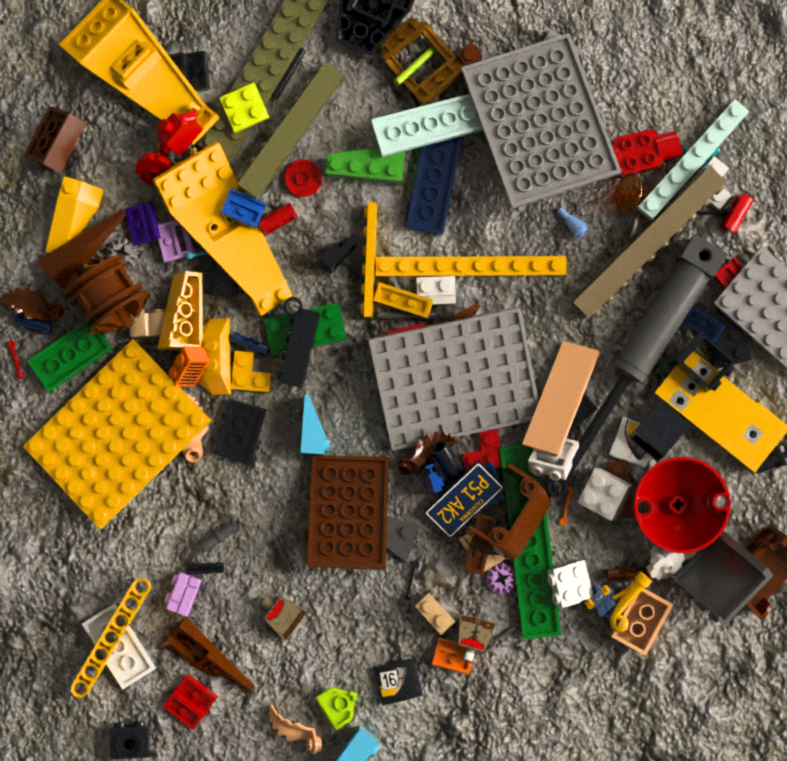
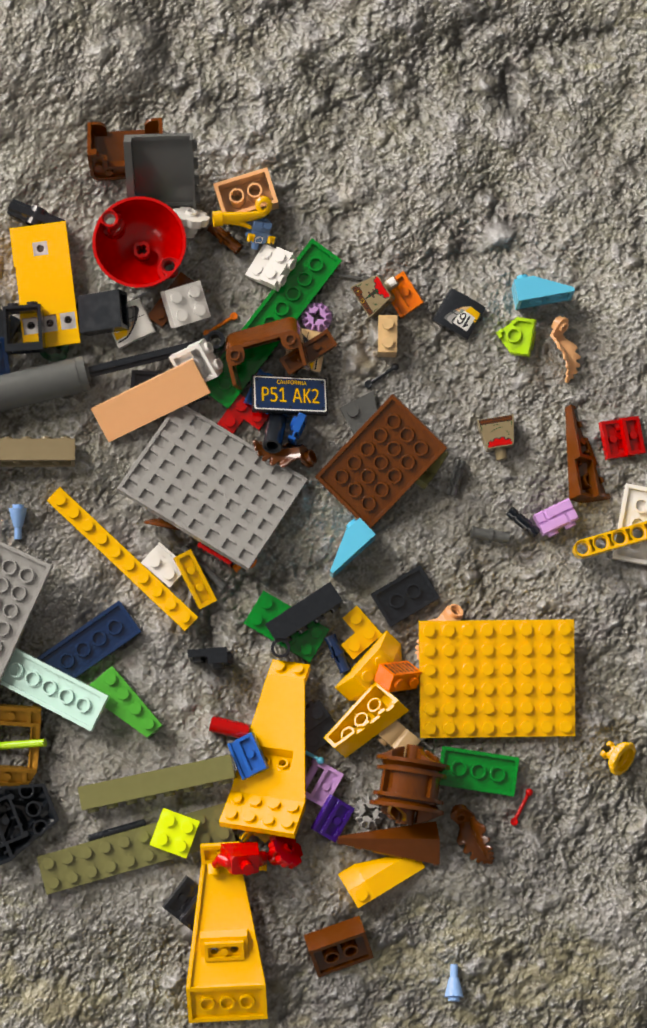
camera: 130 degrees left, 5 degrees down
dark blue axle [14,314,52,334] -> none
red tile [284,159,322,198] -> none
yellow plate [361,202,377,319] -> none

